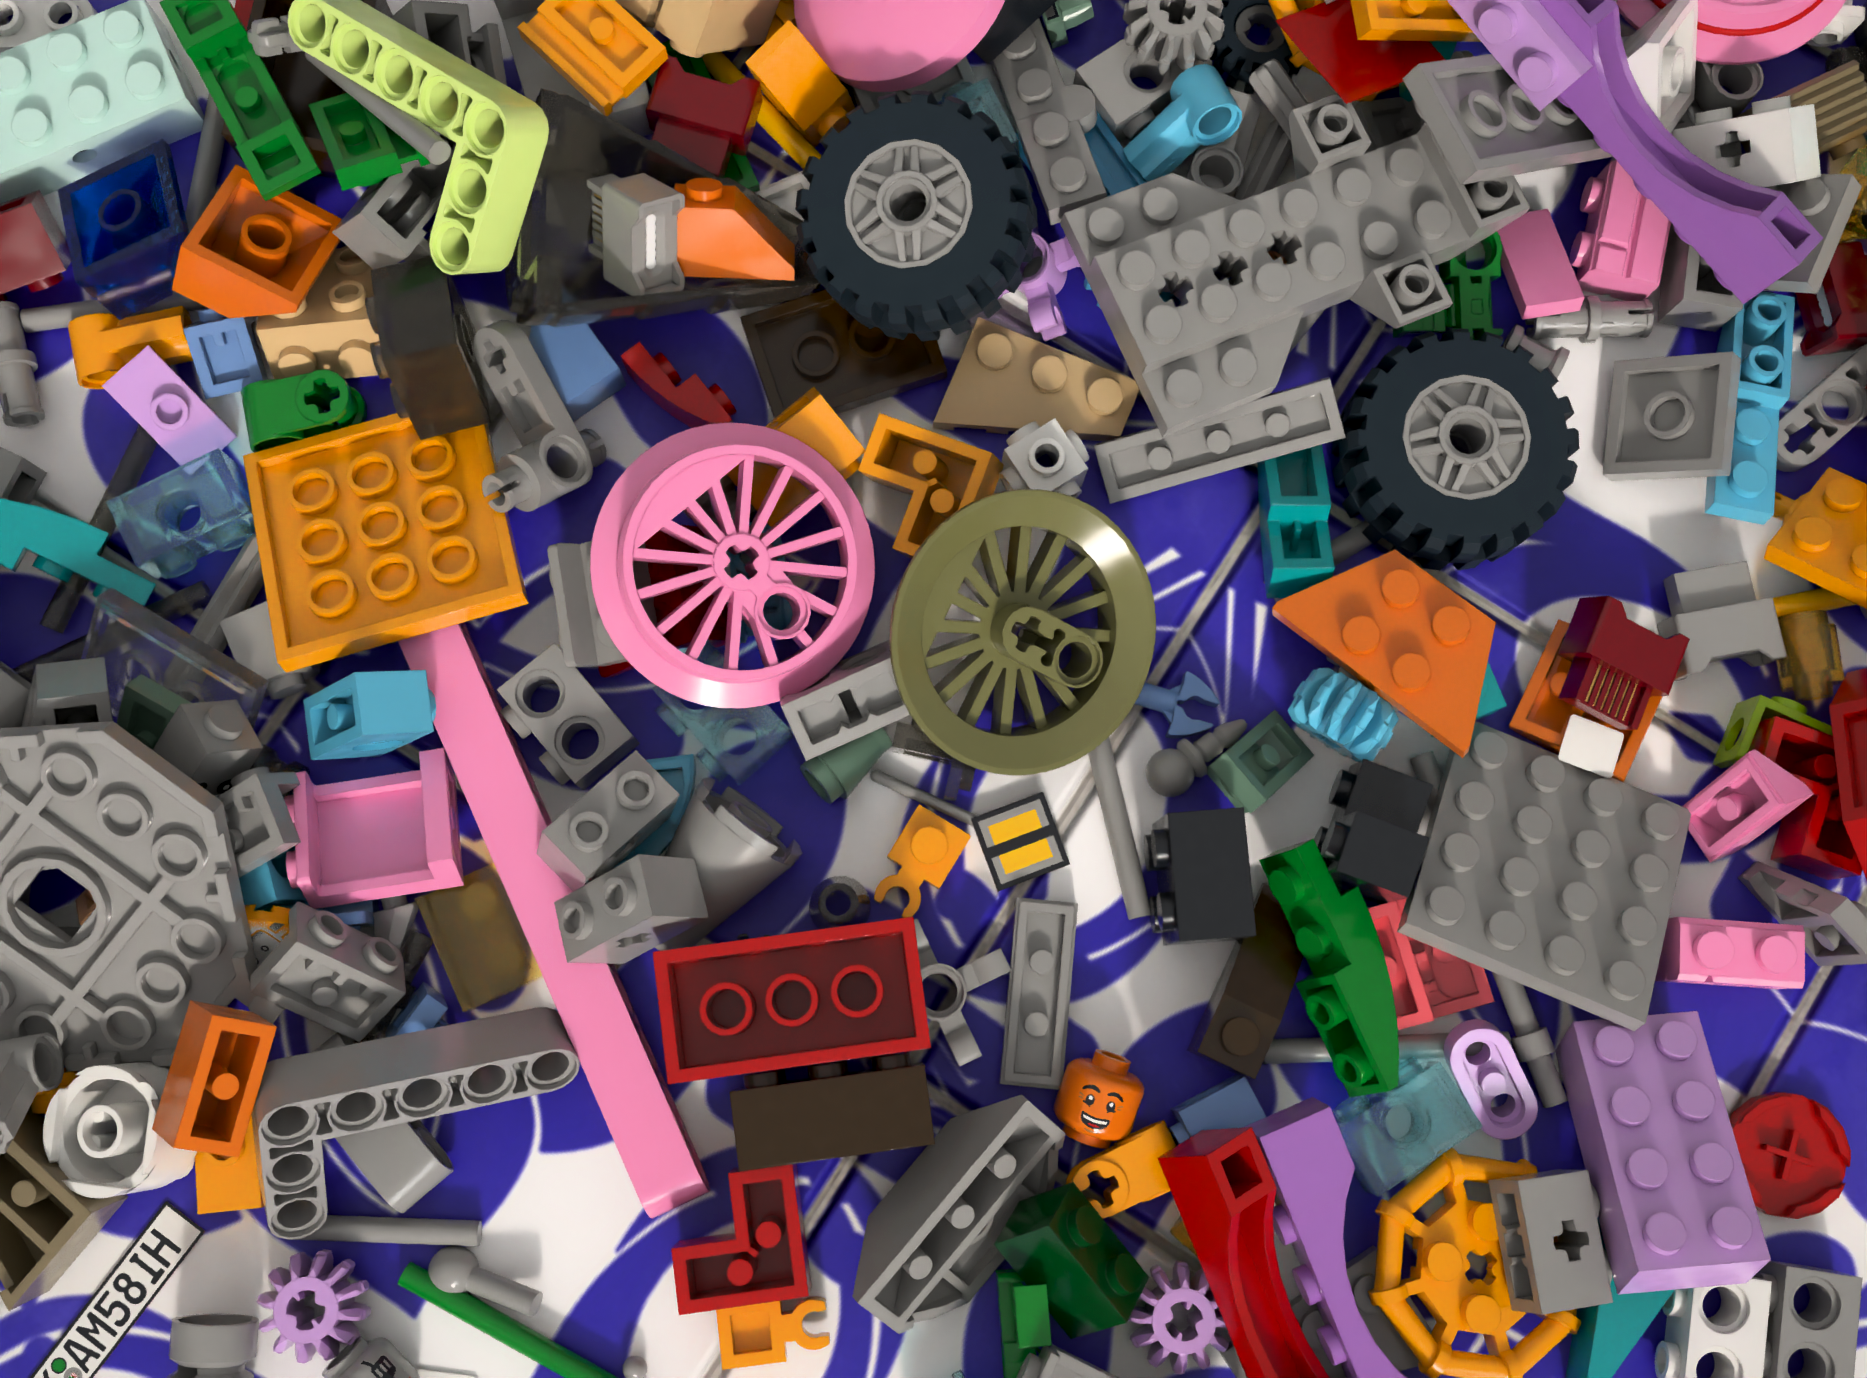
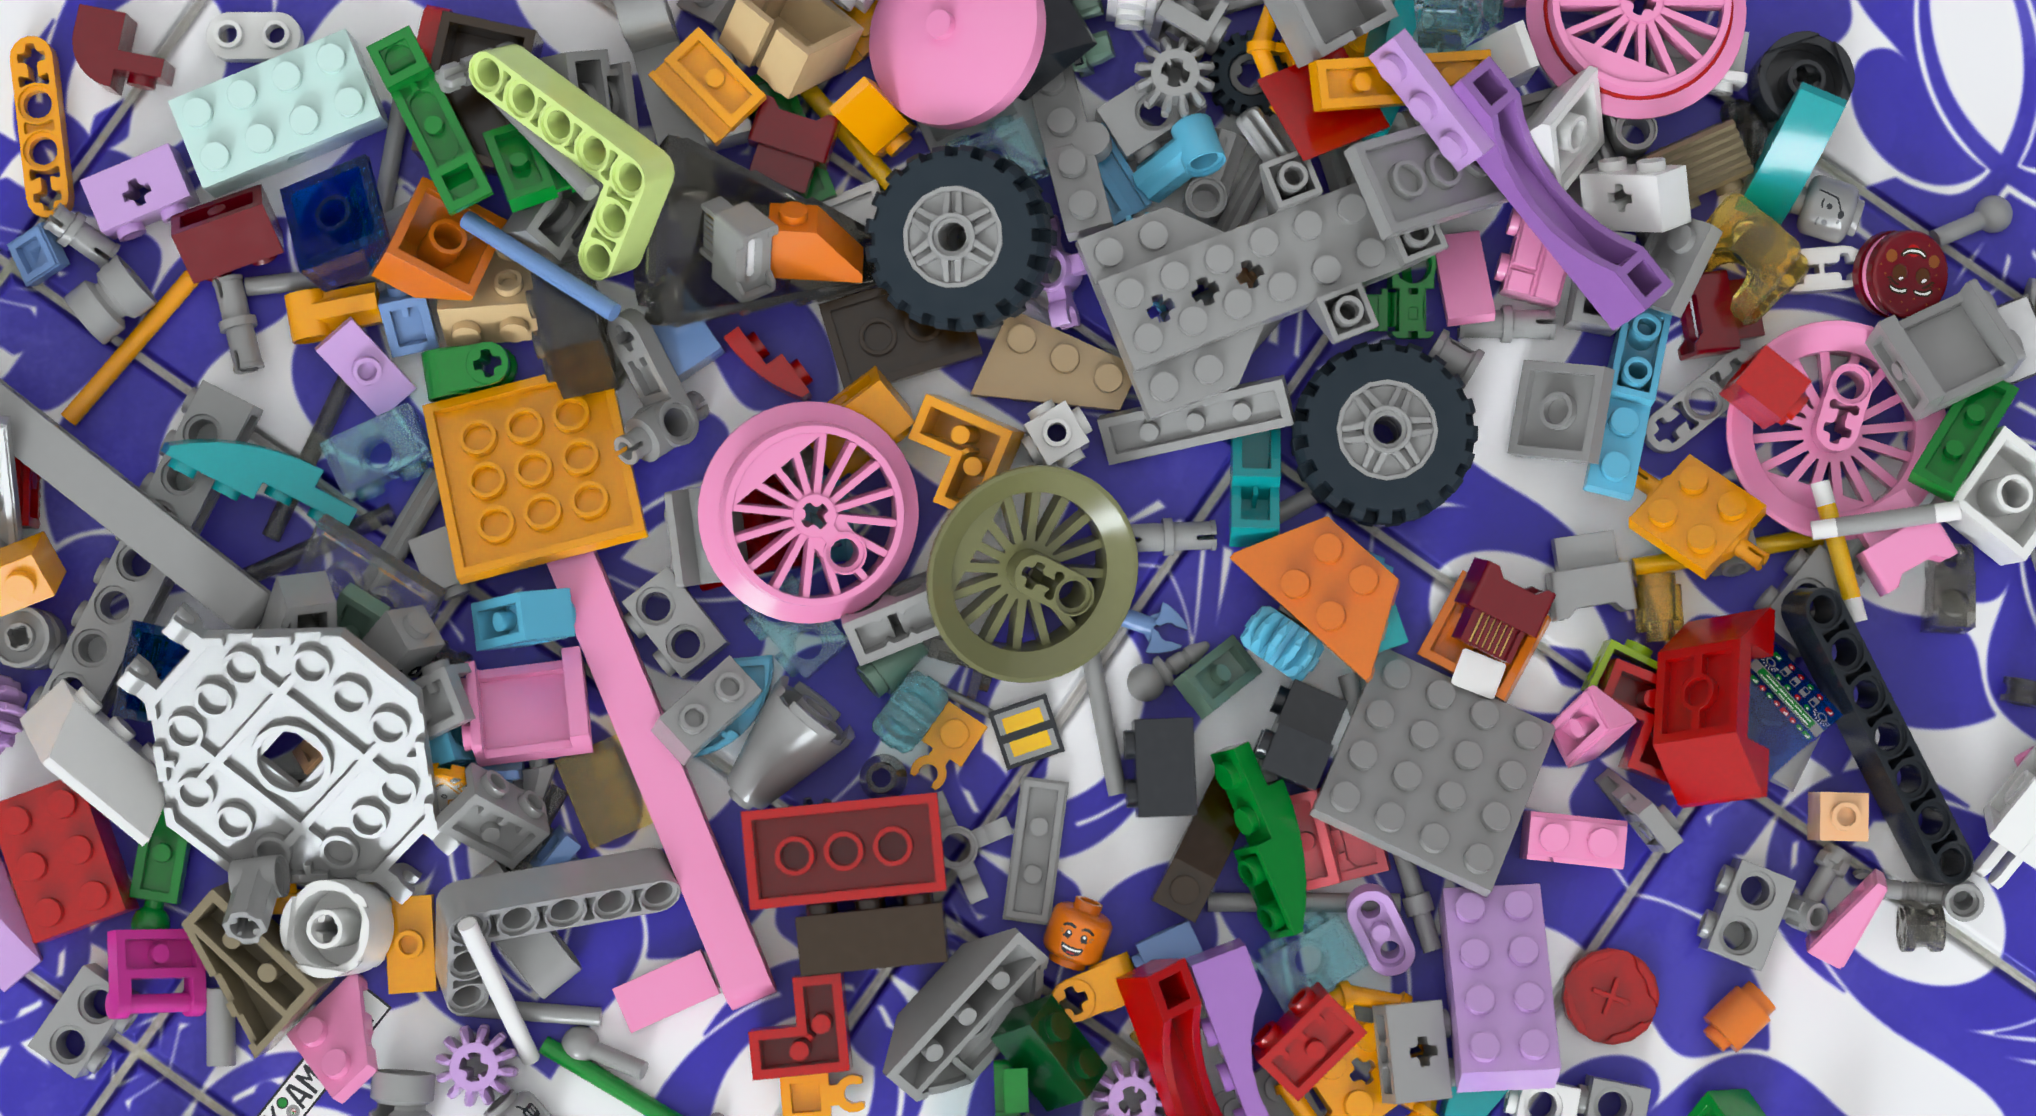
camera: 10 degrees right, 5 degrees up
orange brick [152,1000,277,1158] -> none
light grey brick [554,854,709,964] -> none
none -> bright pink wing [286,974,378,1104]
none -> white bar [457,916,540,1065]
none -> medium blue bar [460,211,621,322]
none -> bright pink tile [612,949,721,1033]
none -> clear light blue gear [872,670,948,753]
none -> light grey pin [1130,518,1217,556]
none -> red bracket [1251,982,1368,1102]

